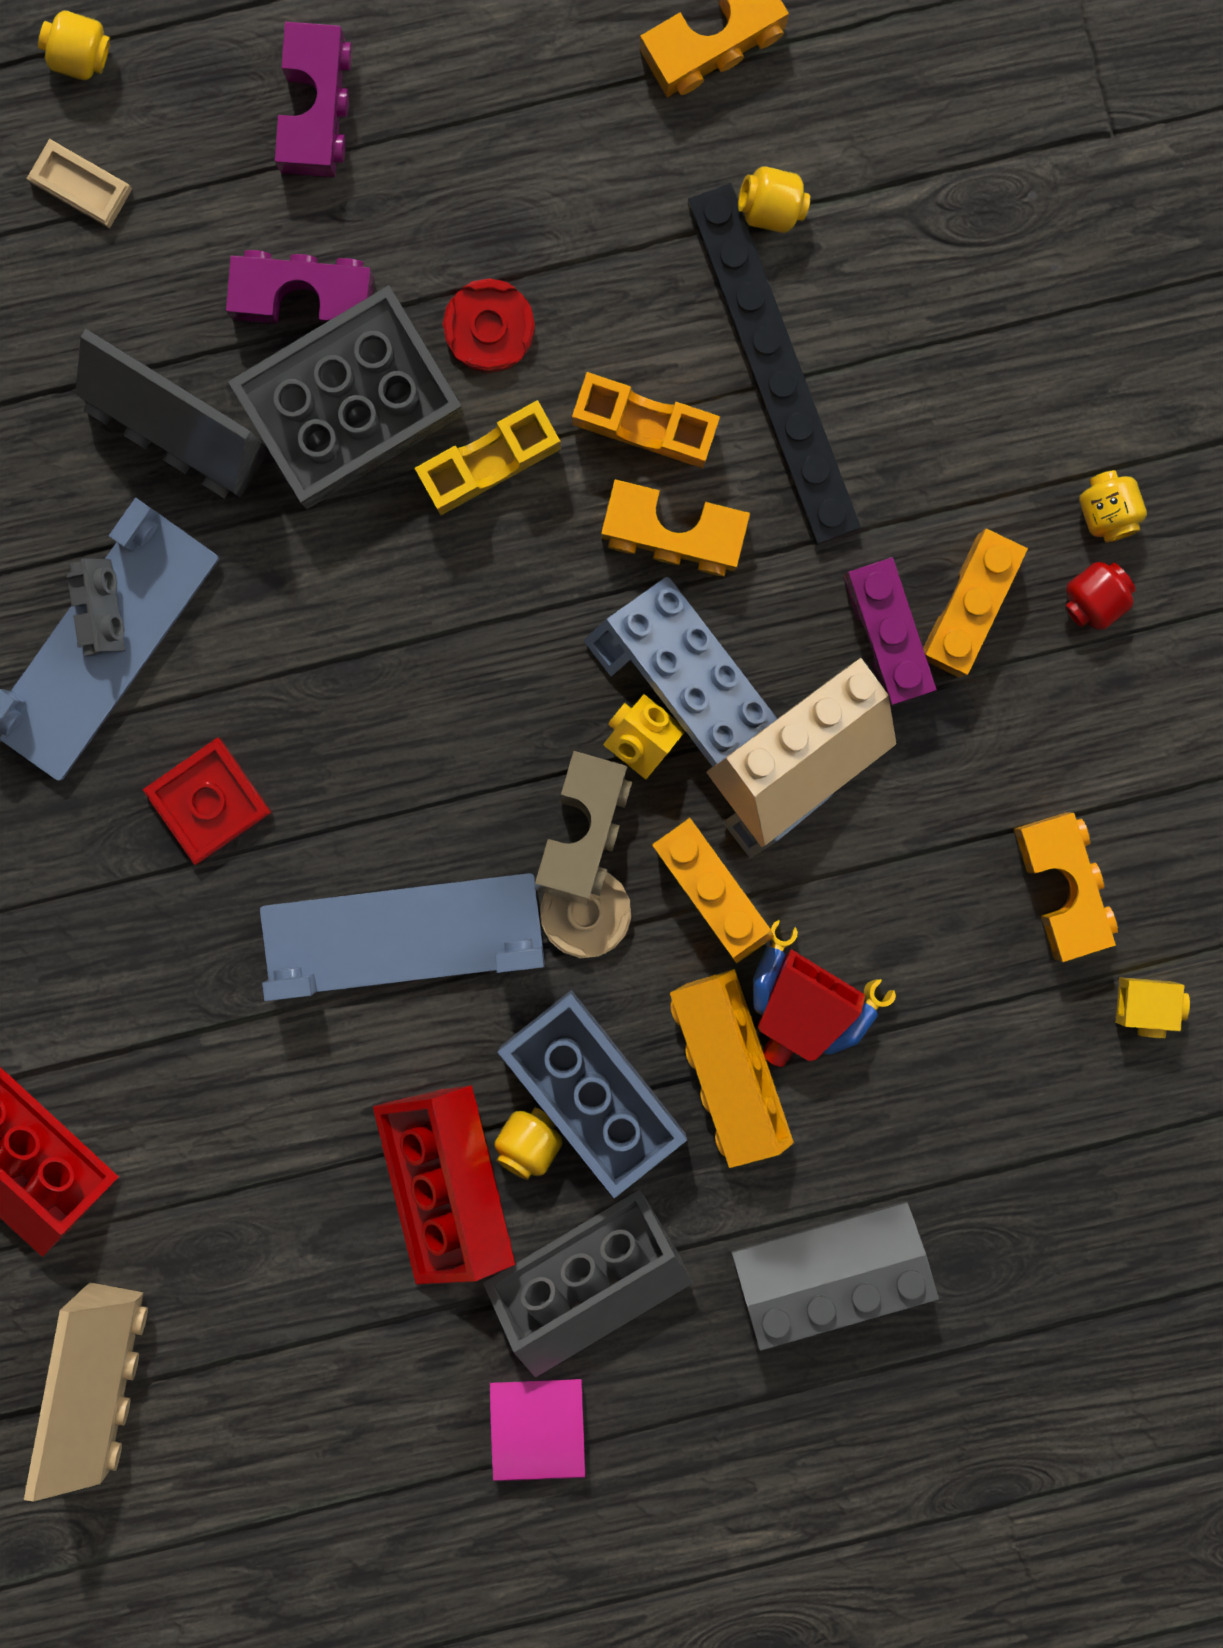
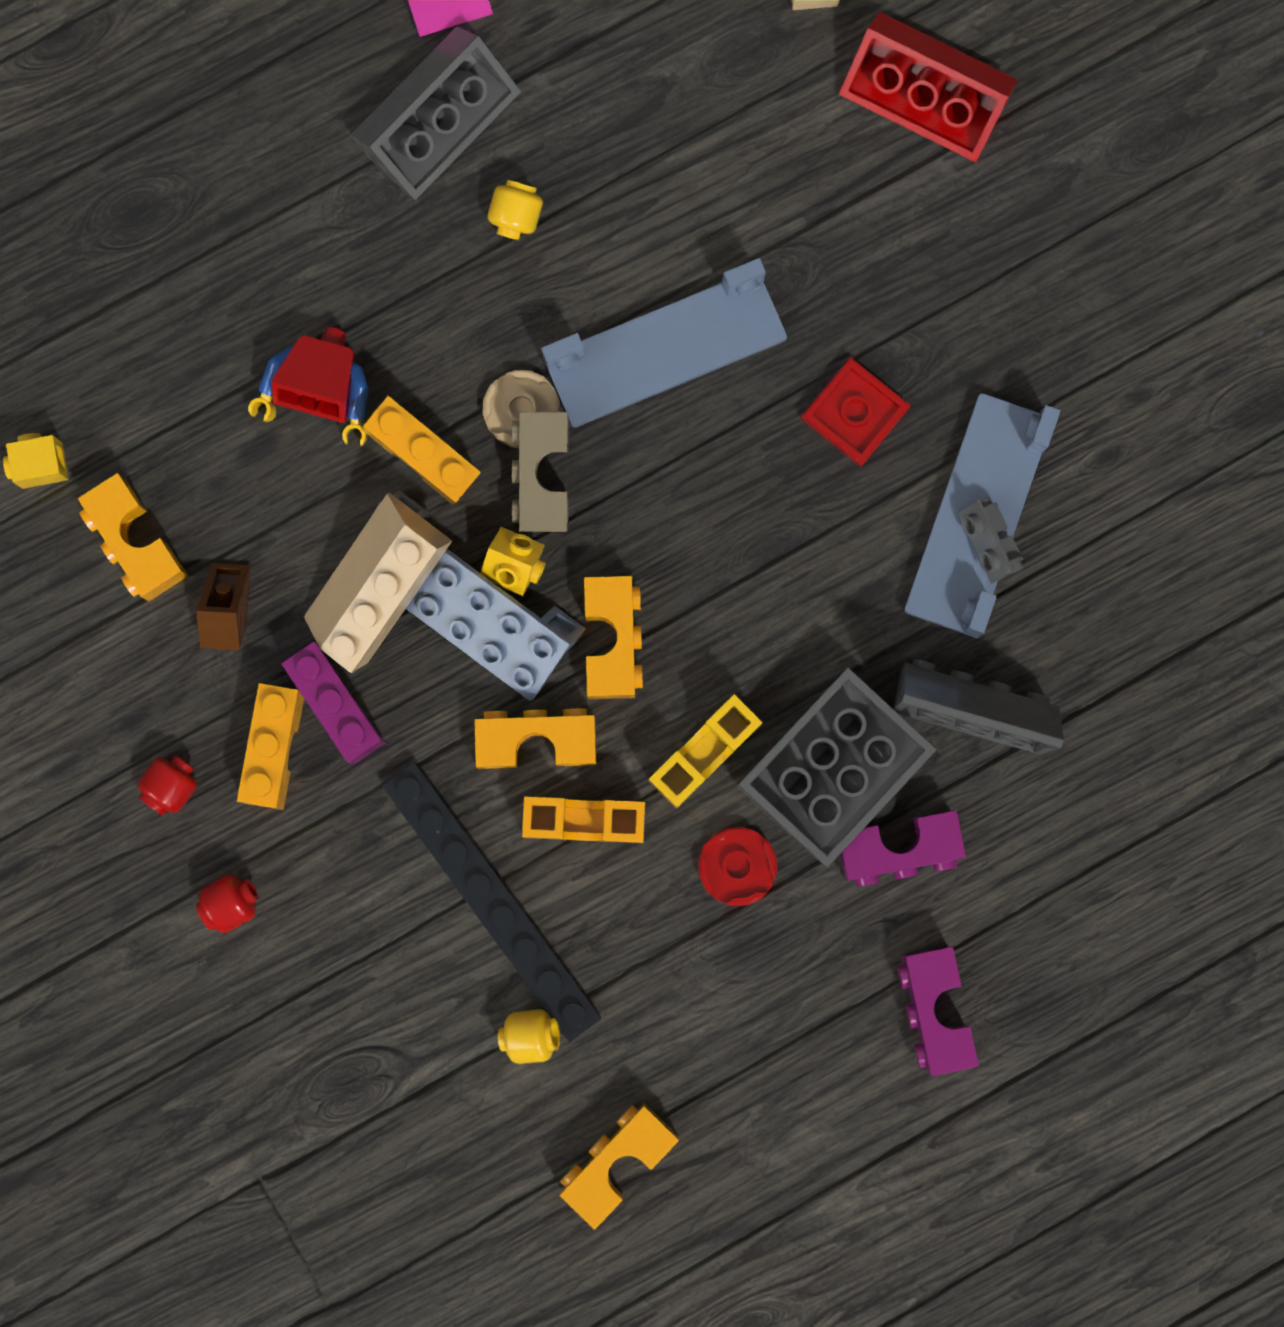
camera: 165 degrees right, 5 degrees down
tan tile [27,139,132,228] -> none
yellow head [38,10,110,80] -> none
red slope [373,1085,515,1284] -> none
sand blue brick [498,990,687,1198] -> none
light orange brick [670,969,794,1168] -> none
dark grey slope [731,1201,939,1351] -> none
yellow head [1079,470,1147,543] -> none
none -> reddish brown slope [196,563,251,650]
none -> red head [196,874,259,933]
none -> light orange arch [584,576,643,699]

